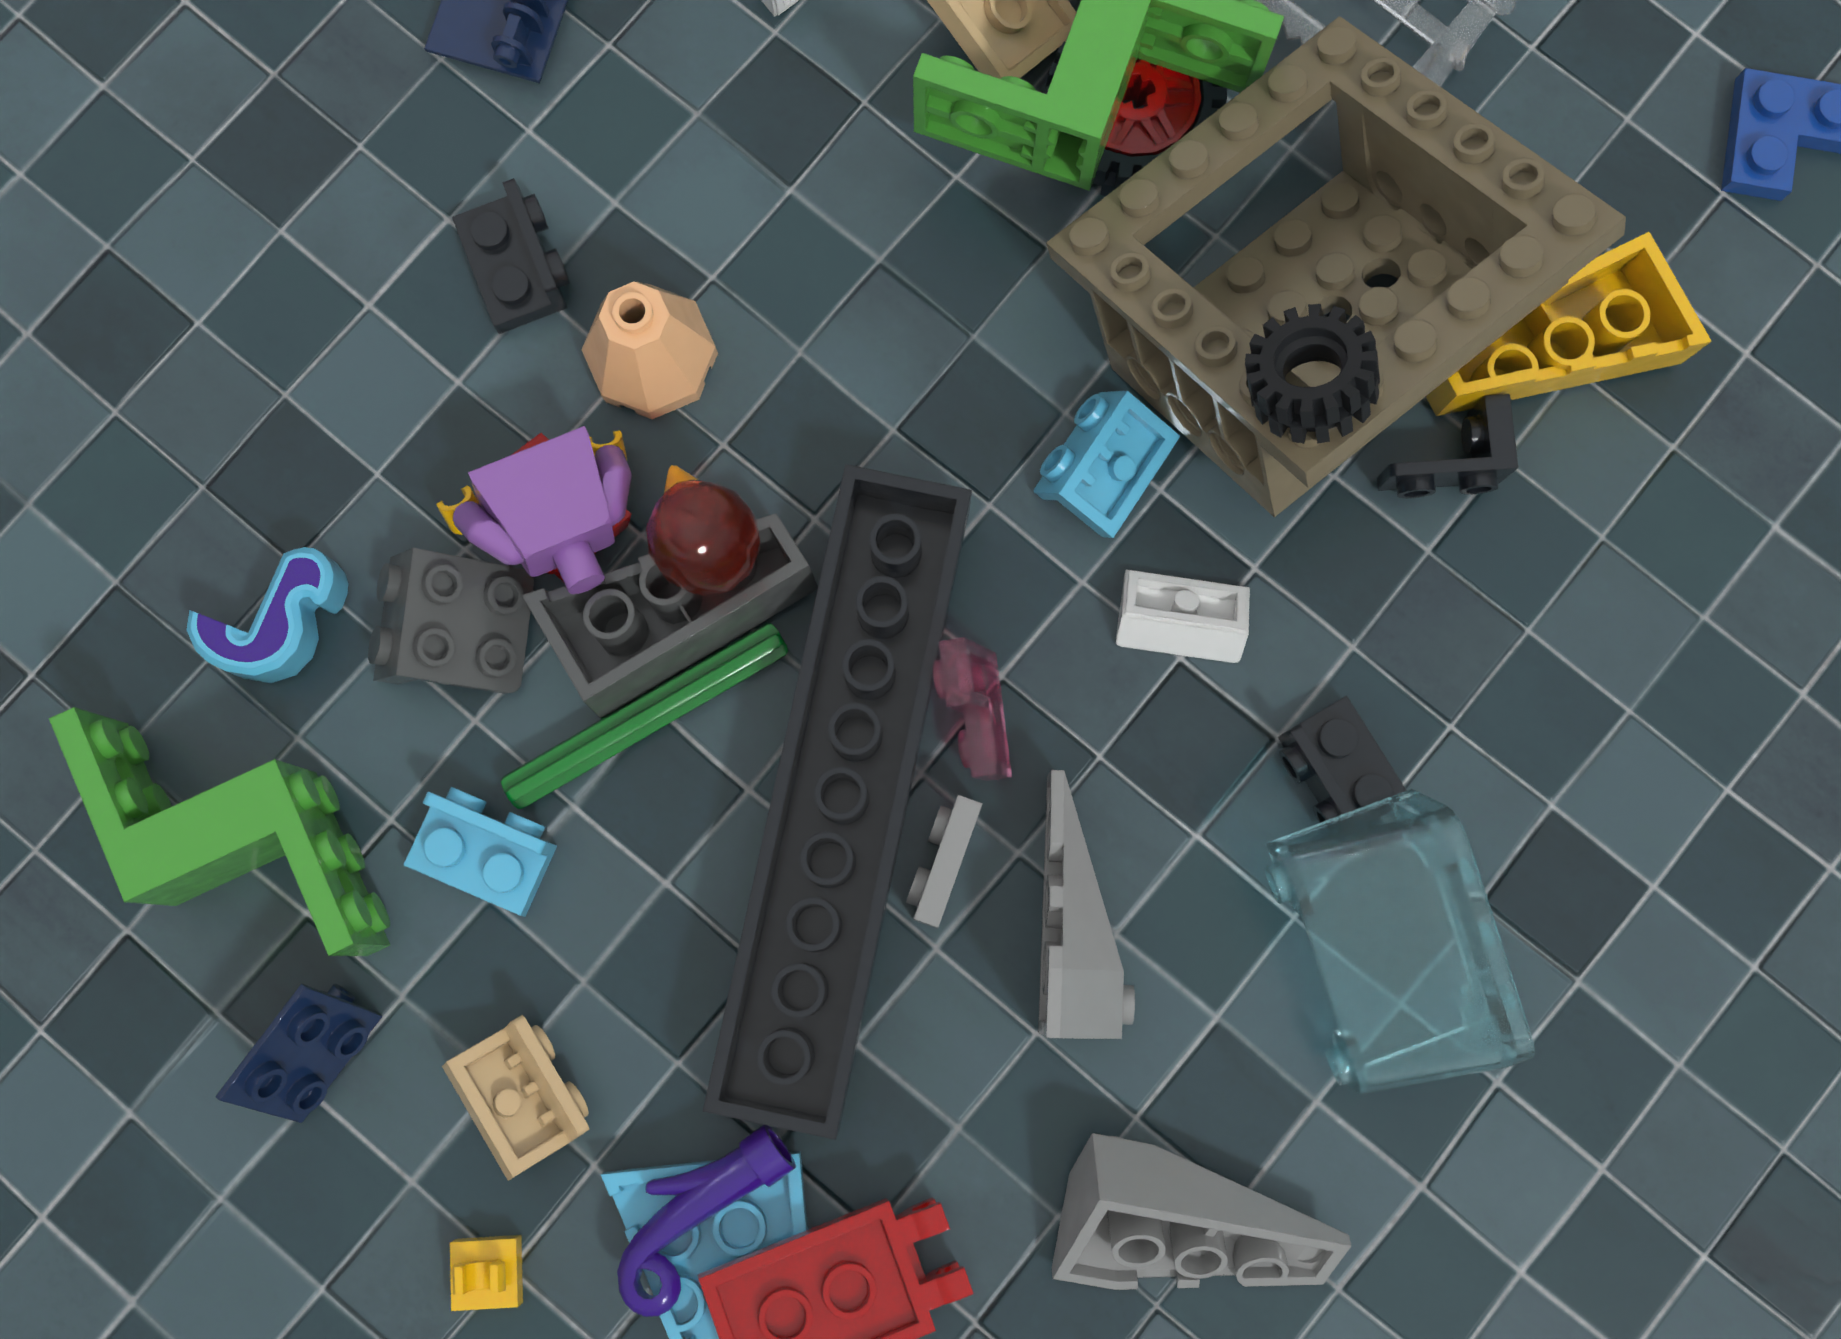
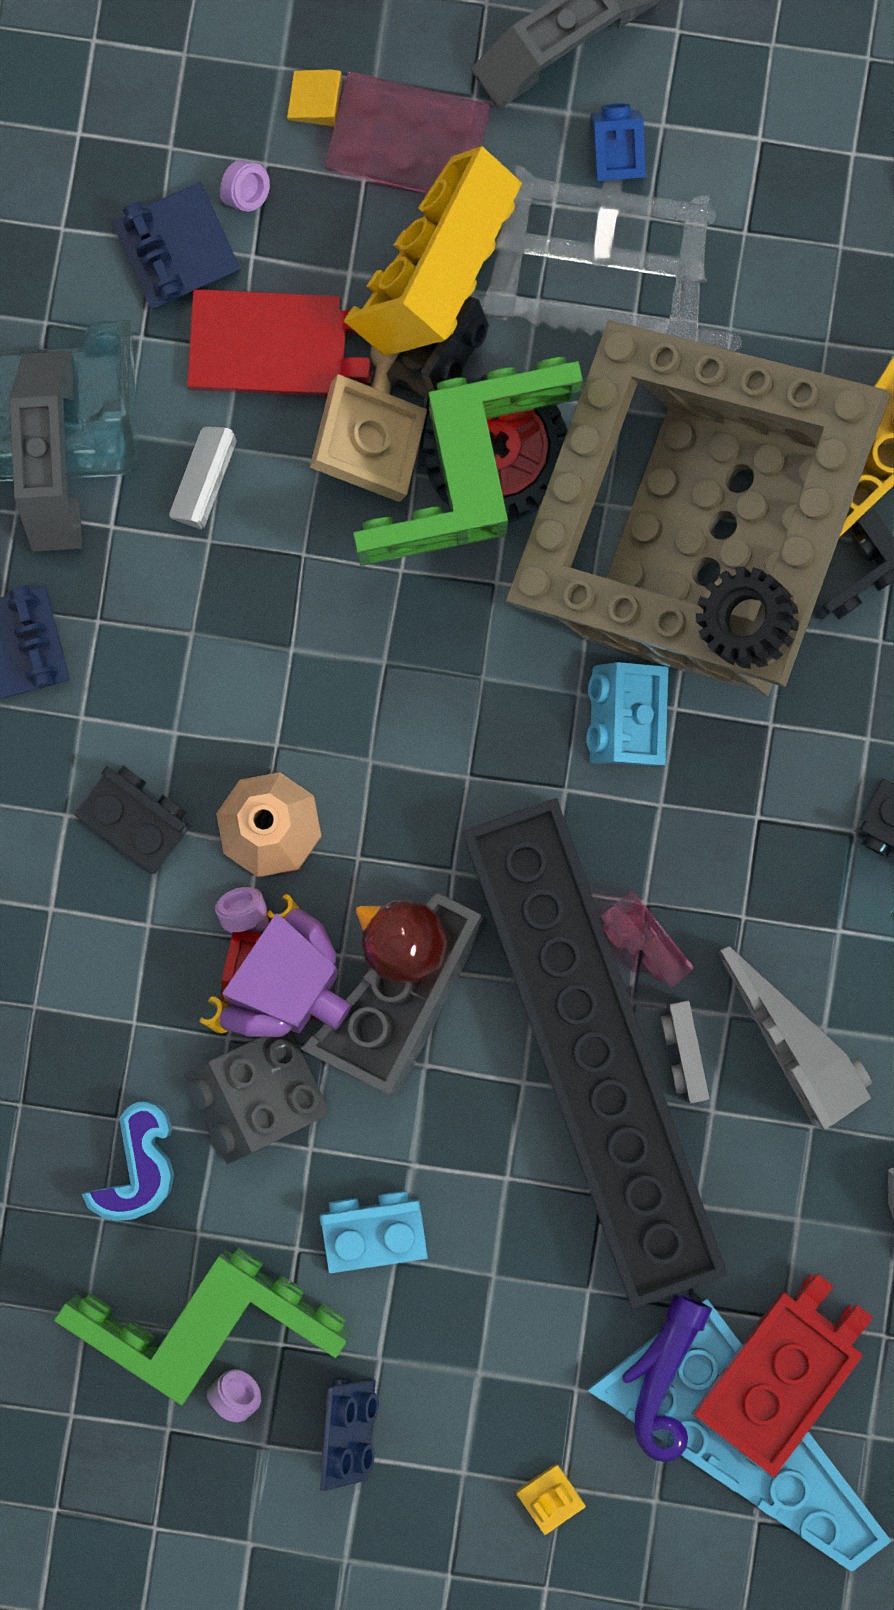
camera: 30 degrees left, 5 degrees up
tan bracket [442,1015,589,1181] -> none
green axle [501,623,788,809] -> none
white slope [1116,570,1250,663] -> none
none -> lavender tile [207,1369,261,1423]
none -> lavender tile [215,887,269,934]

